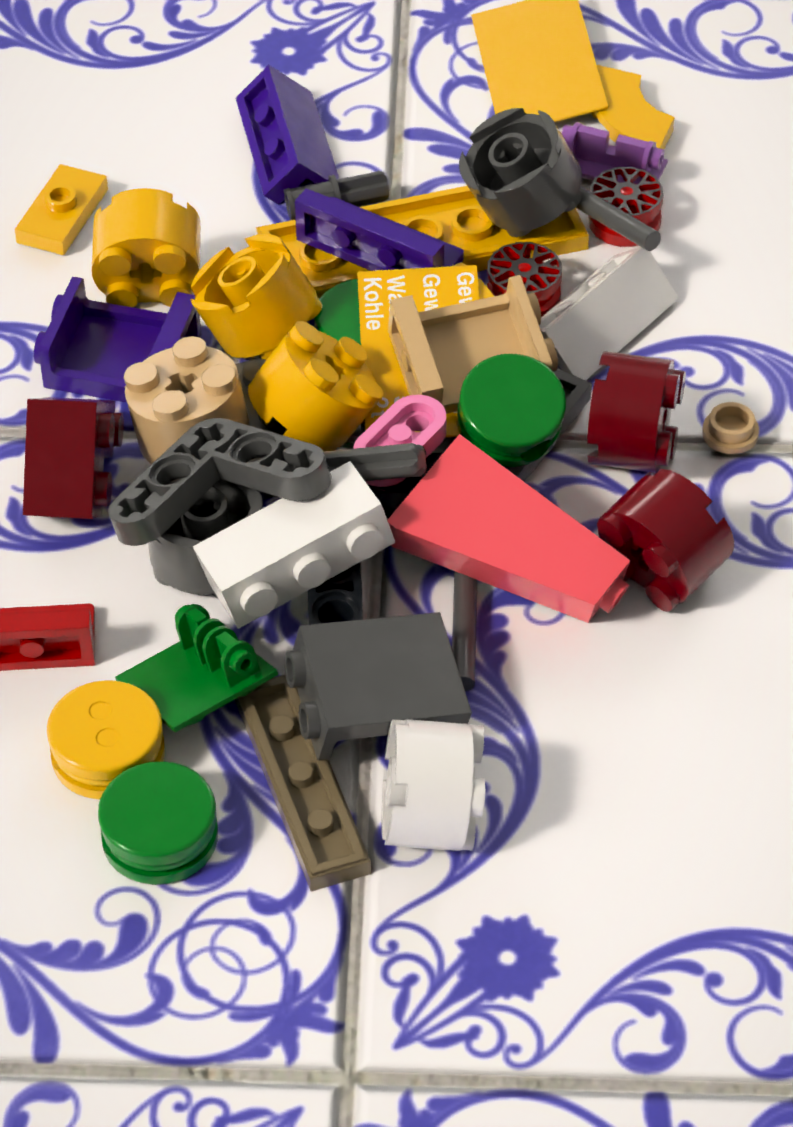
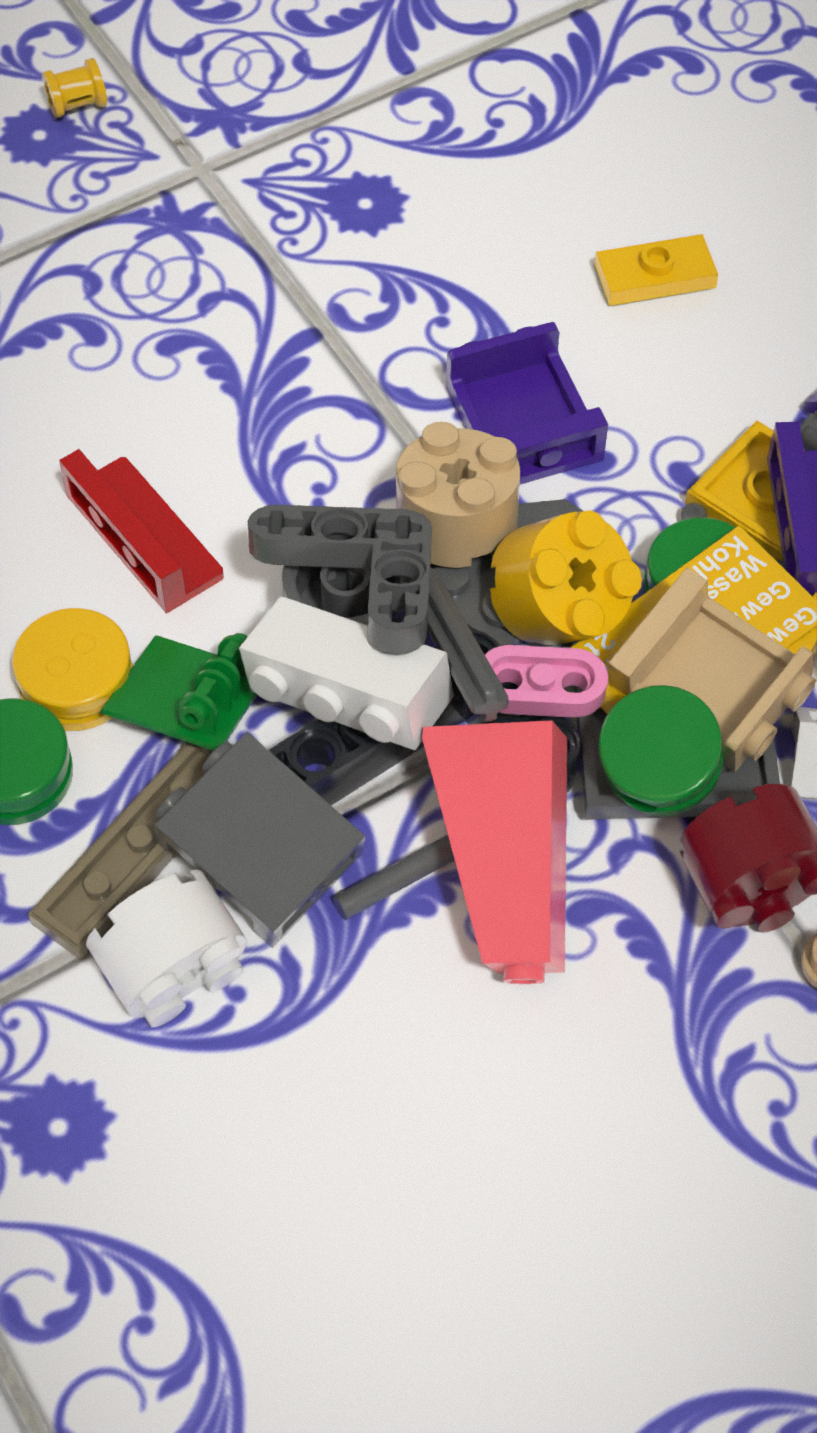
camera: 55 degrees right, 10 degrees up
dark red brick [23,397,124,519] -> none
yellow brick [91,188,201,308] -> none
yellow brick [190,234,322,360] -> none
dark red brick [597,469,734,612] -> none

